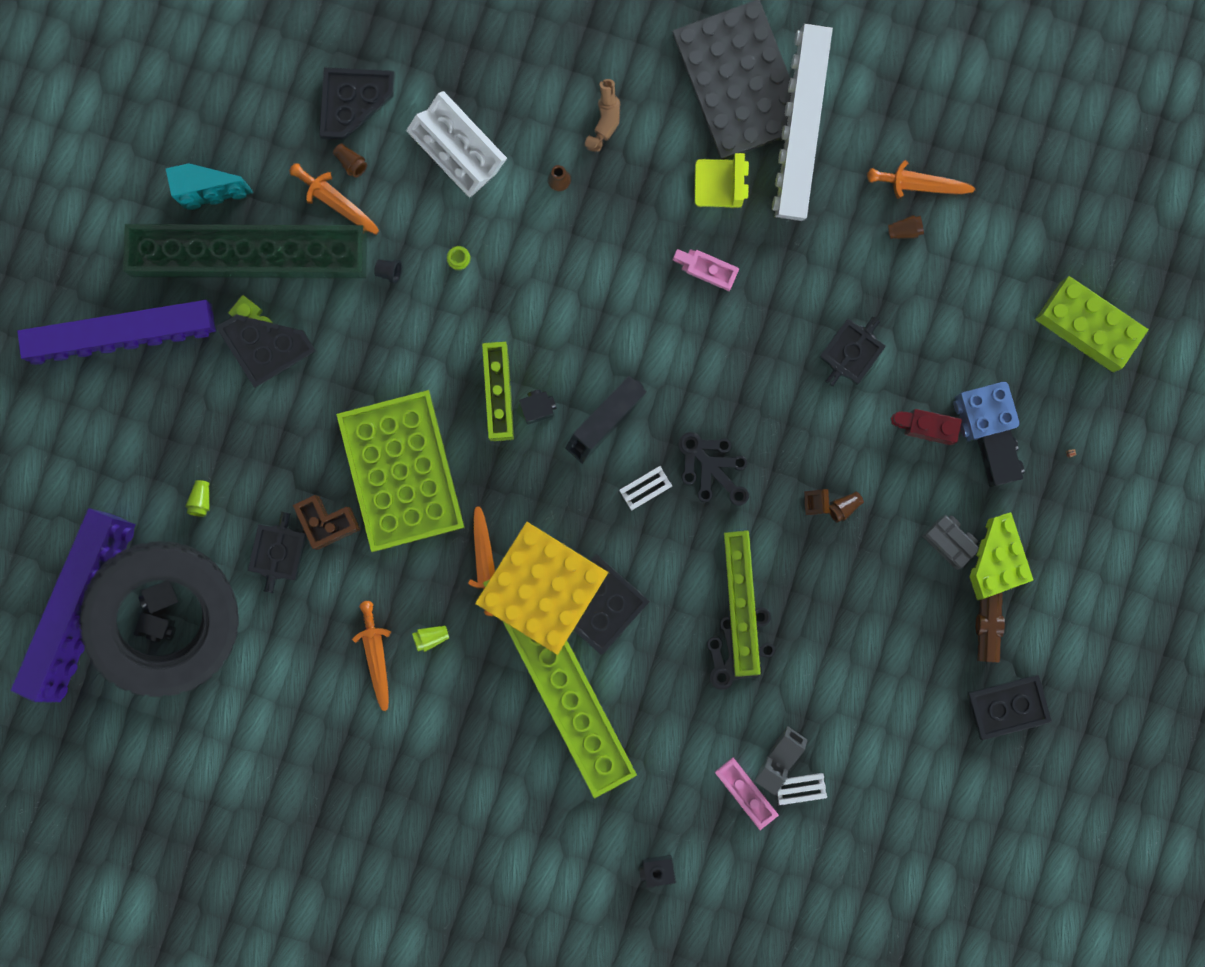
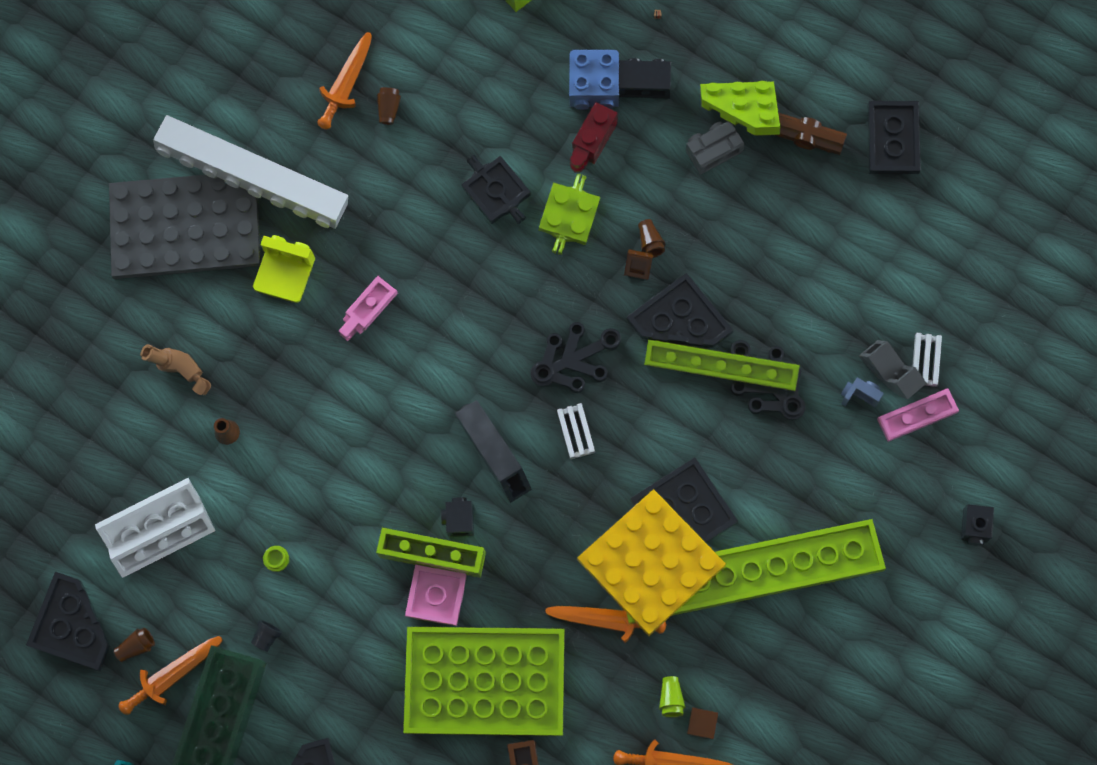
camera: 65 degrees left, 10 degrees down
none -> bright pink plate [405,565,467,626]
none -> lime plate [538,174,600,255]
none -> black plate [627,273,733,348]
none -> reddish brown tile [687,707,718,740]
none -> sand blue bracket [841,377,884,407]

